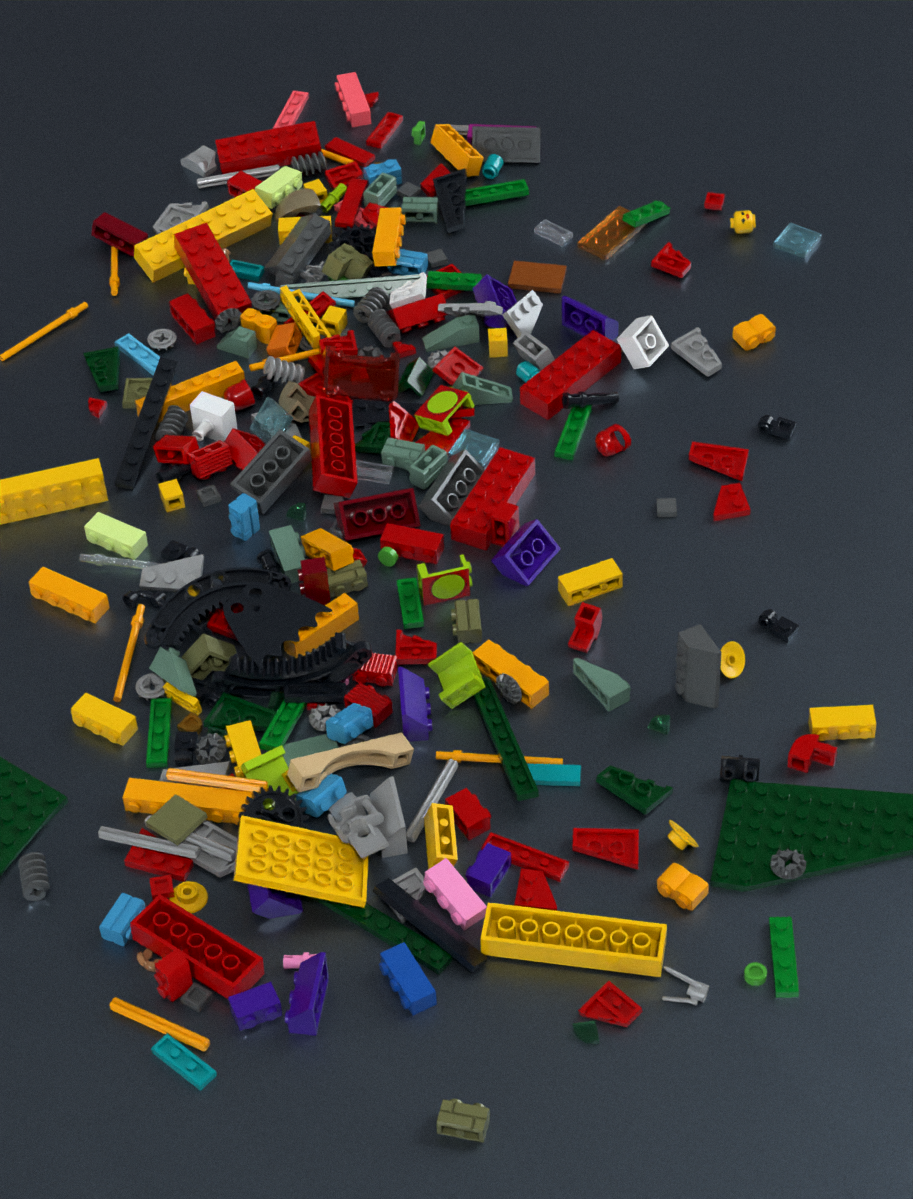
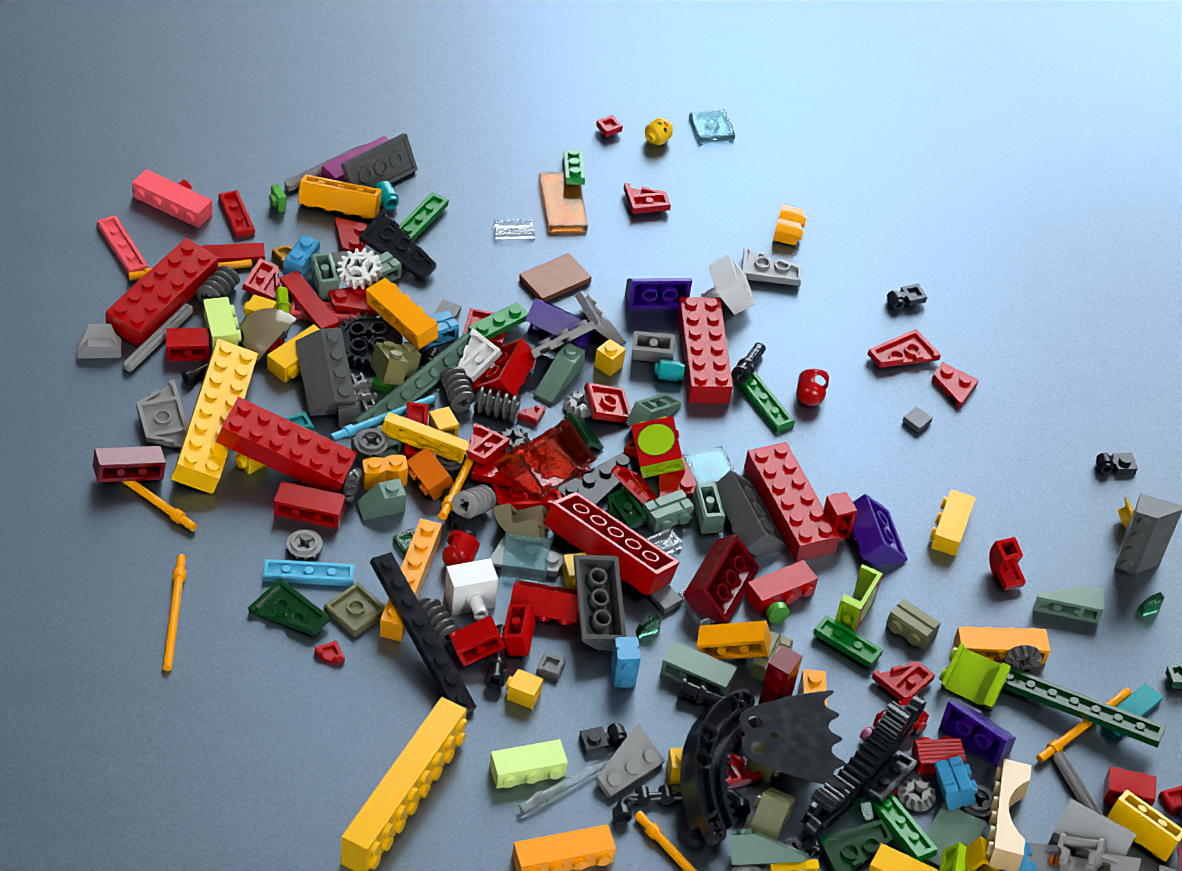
camera: 55 degrees left, 0 degrees up
none -> white gear [337,248,382,289]

